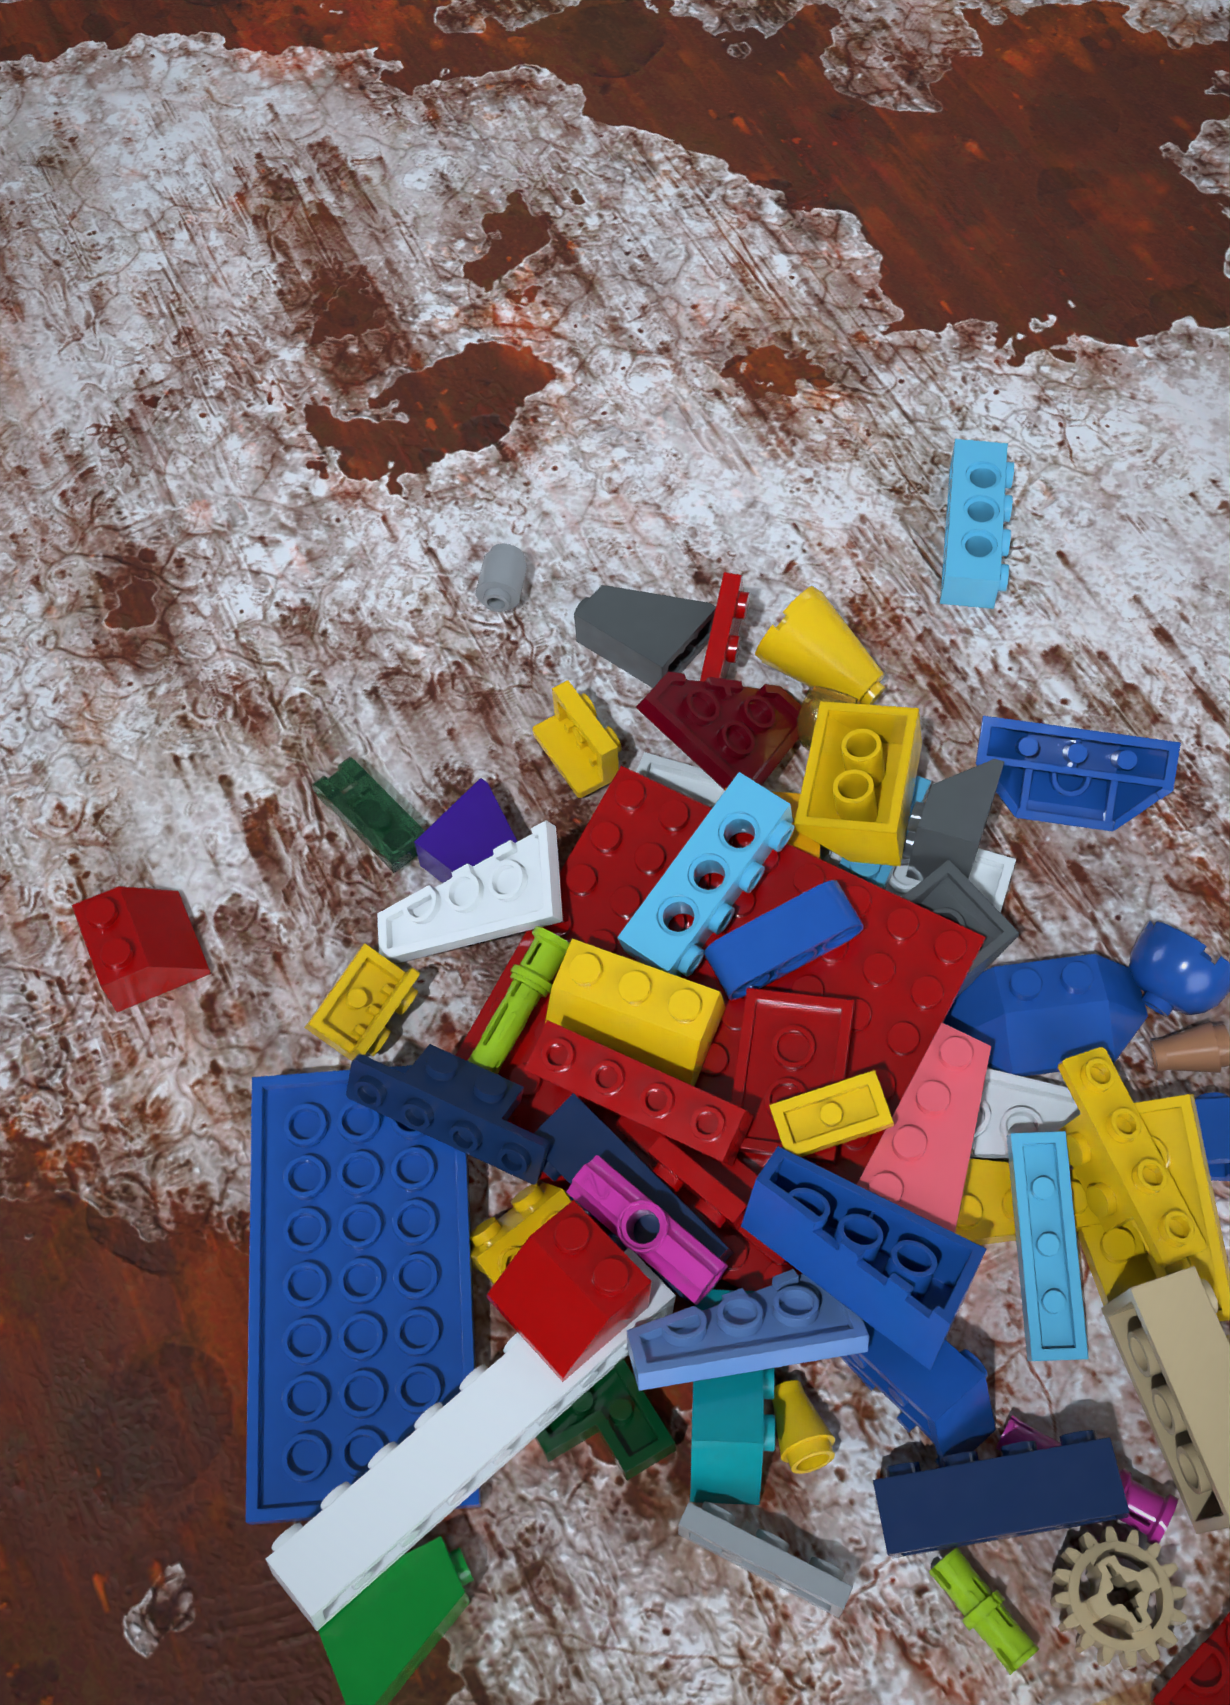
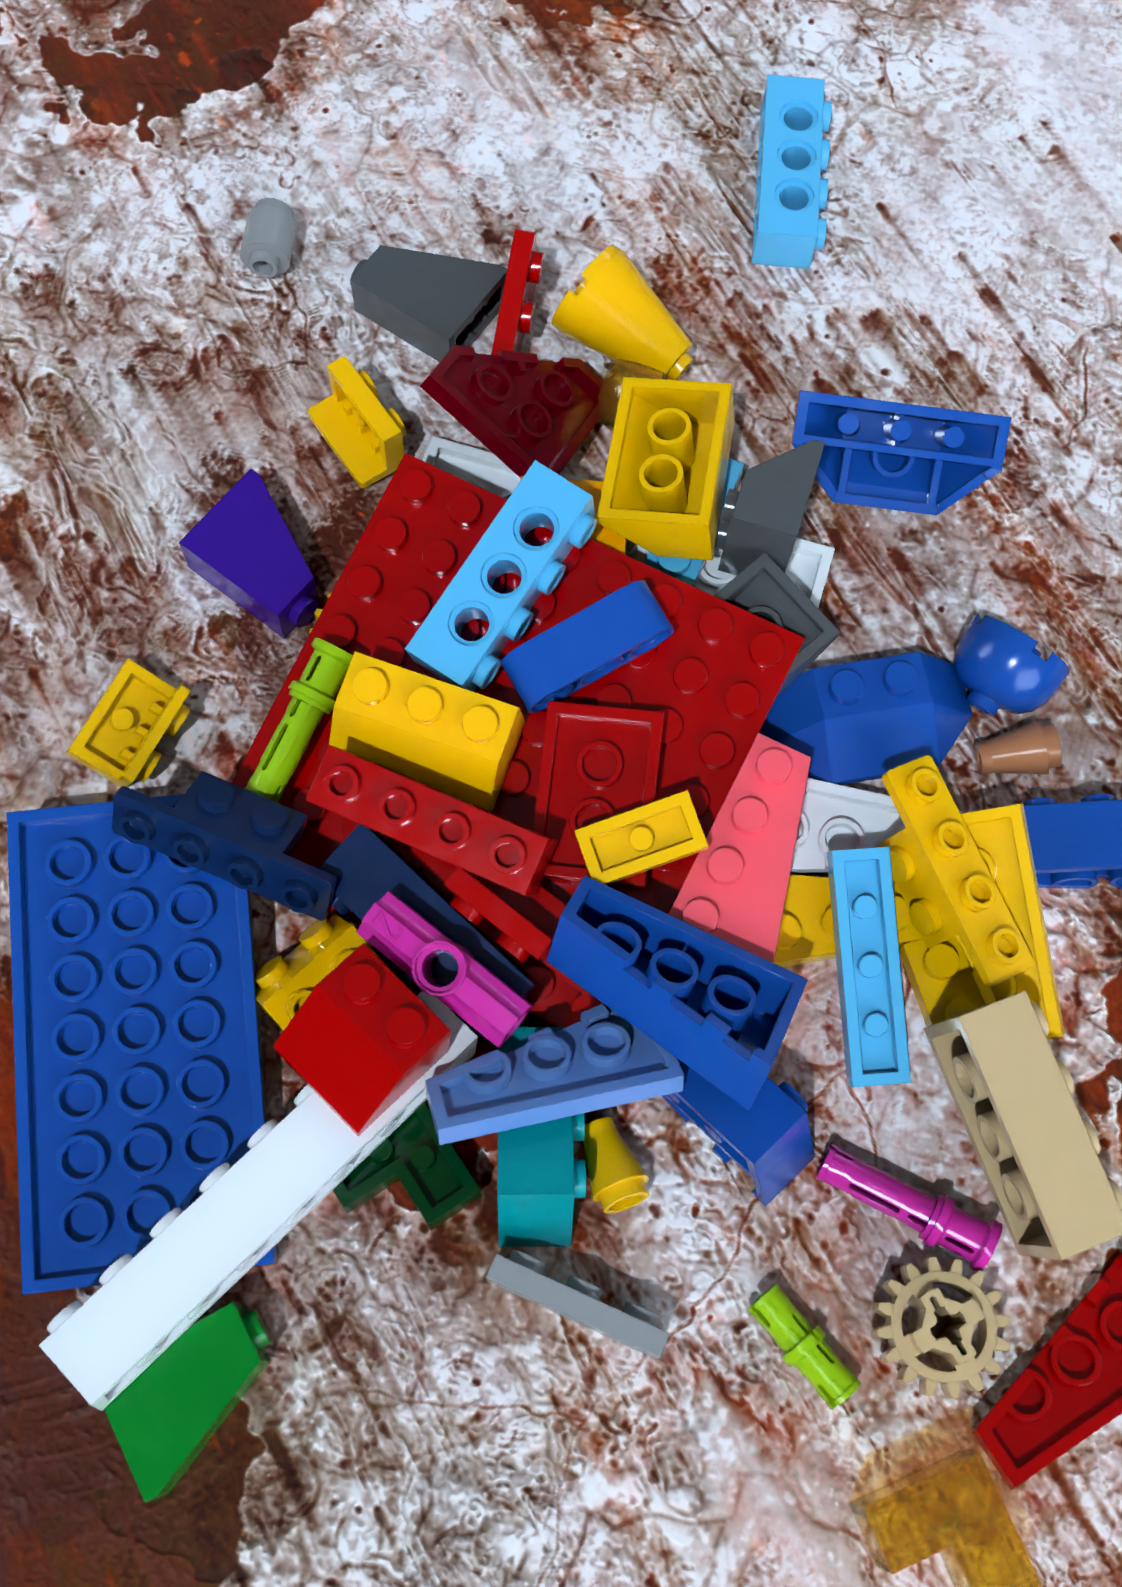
camera: 10 degrees left, 10 degrees up
clear green plate [311,757,425,873] -> none
white wing [377,820,563,964] -> none
dark blue brick [873,1430,1129,1559] -> none

